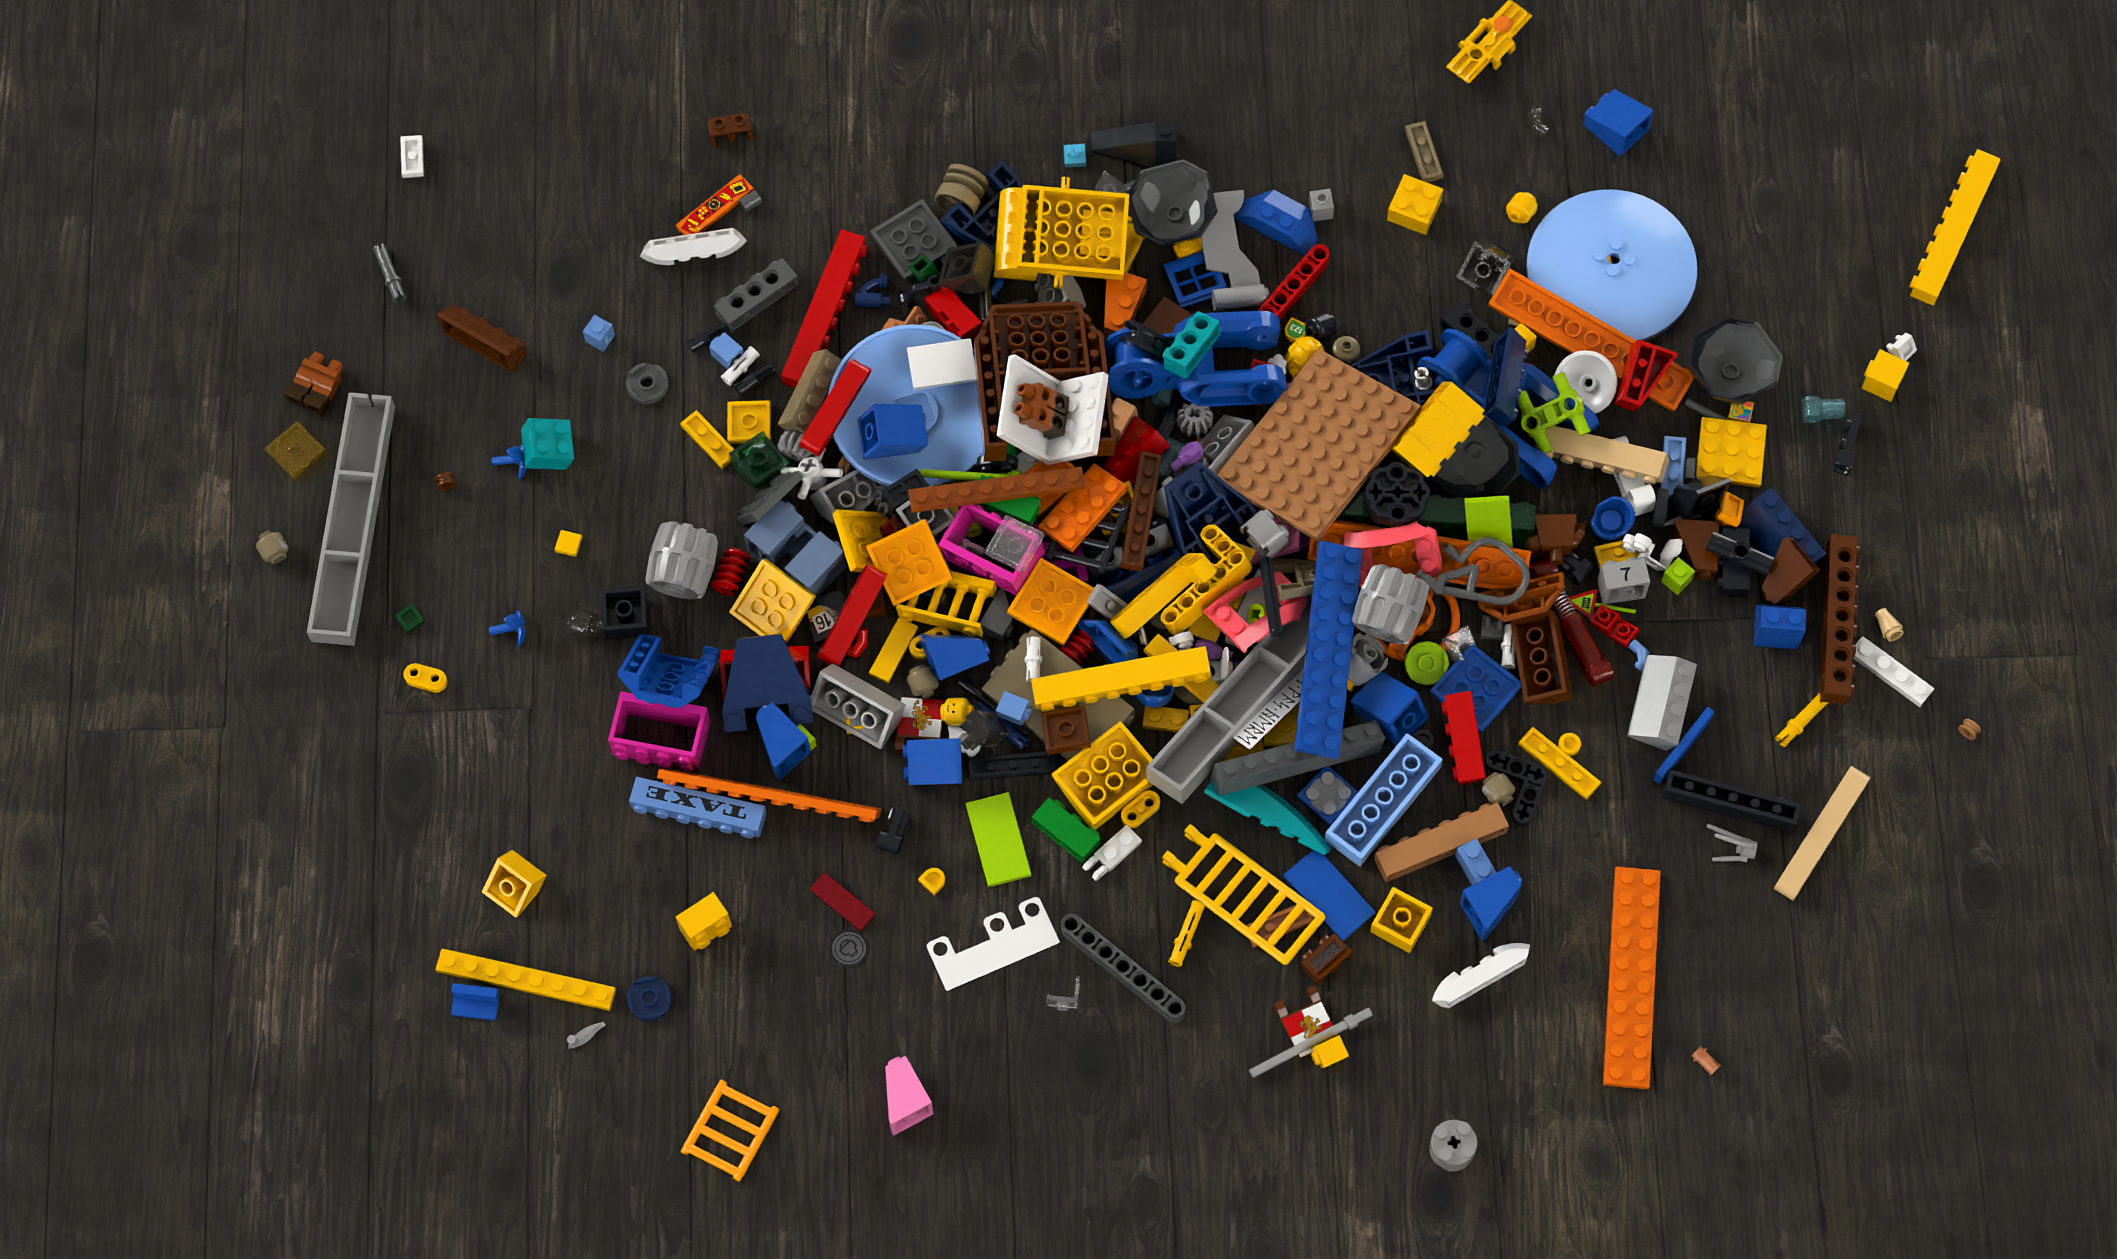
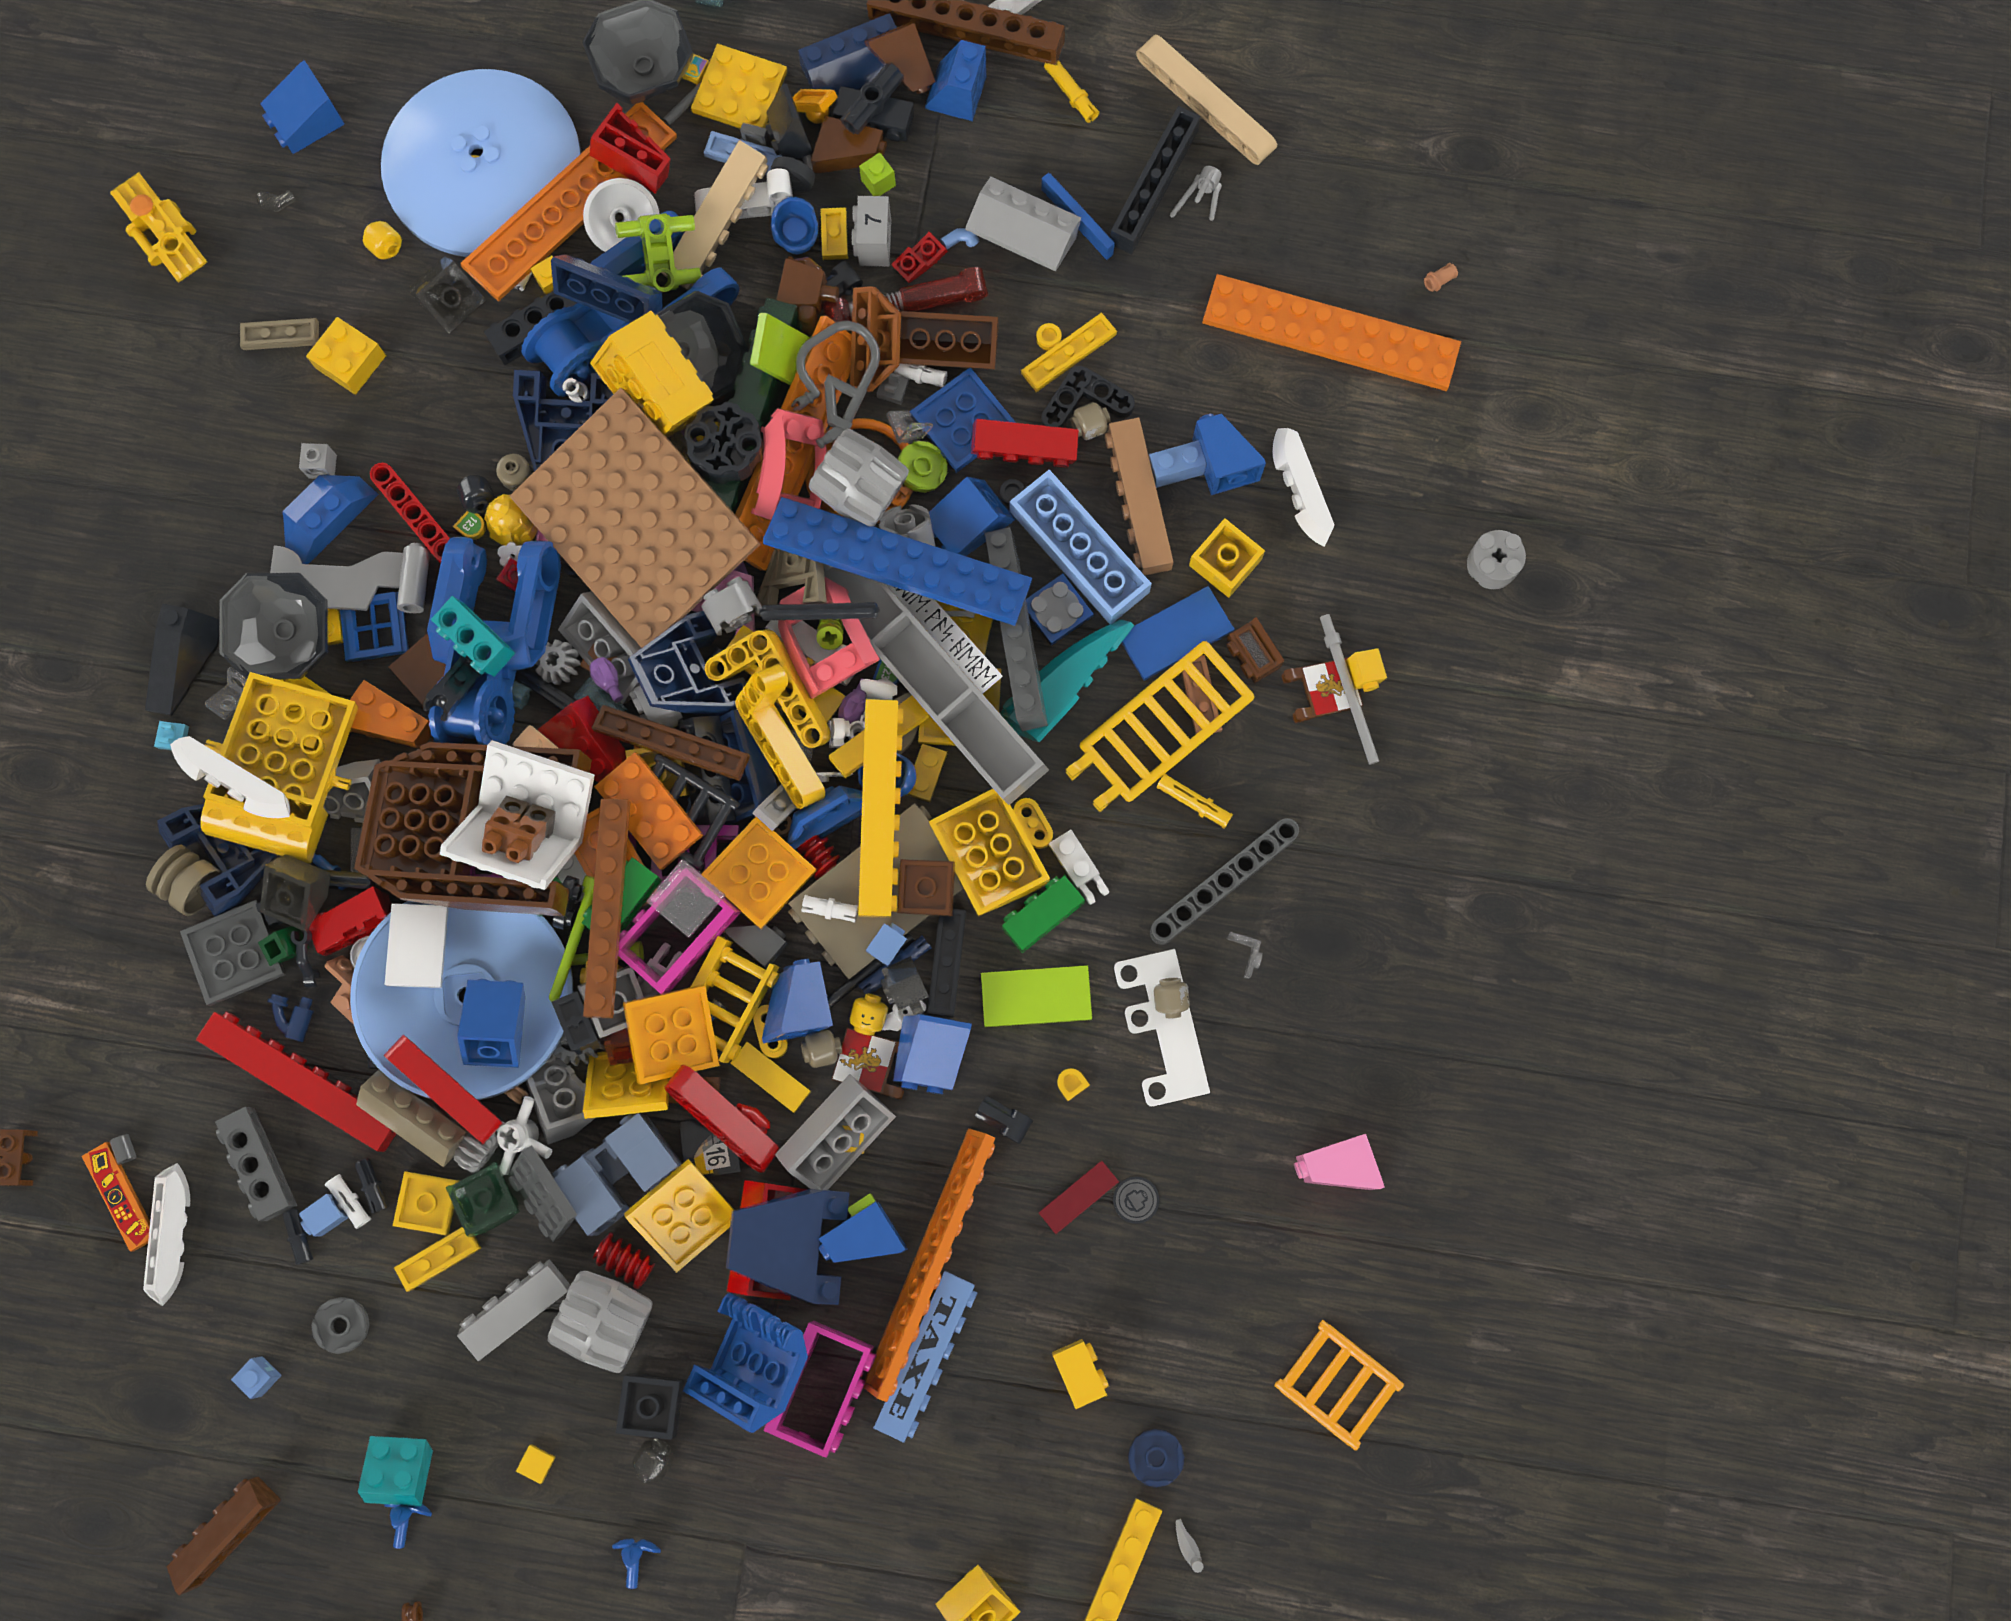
camera: 80 degrees left, 10 degrees up
piece [1565,589,1636,619] -> none
white piece [1622,533,1683,571] -> none
none -> white brick [170,736,290,818]
none -> light grey brick [457,1259,570,1361]
none -> dark tan head [1153,978,1190,1018]

